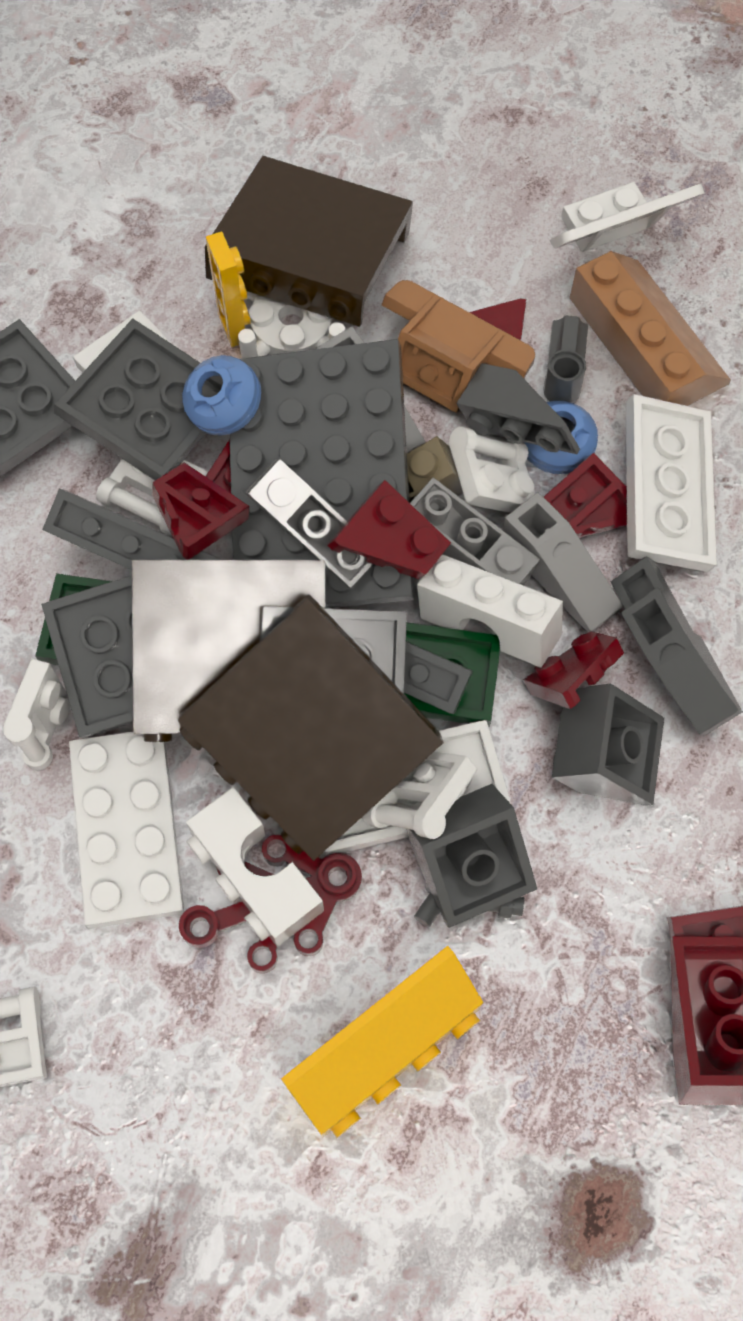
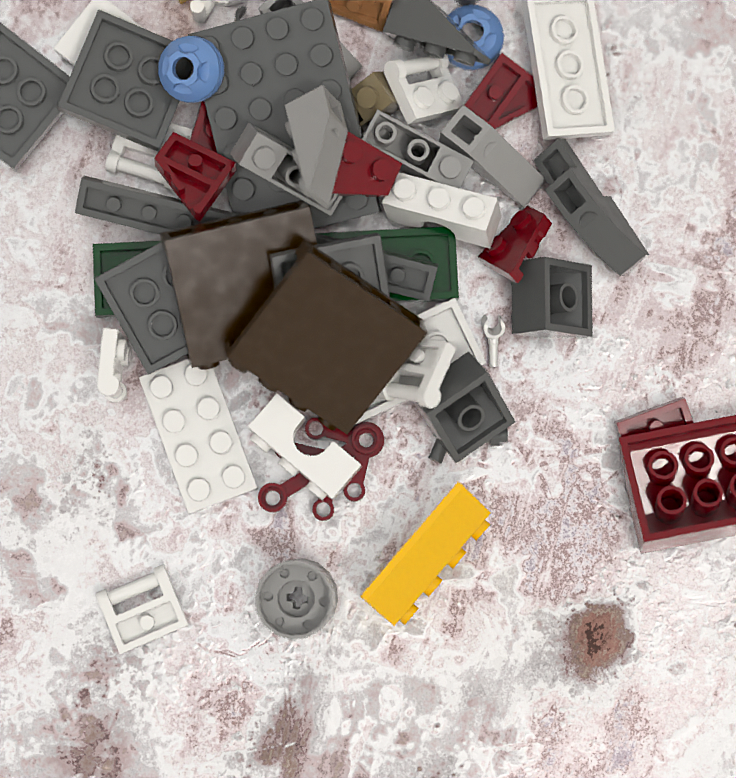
camera: 10 degrees left, 15 degrees up
none -> light grey wheel [255,558,338,639]
none -> light grey slope [285,85,348,208]
none -> white hand [481,314,505,367]

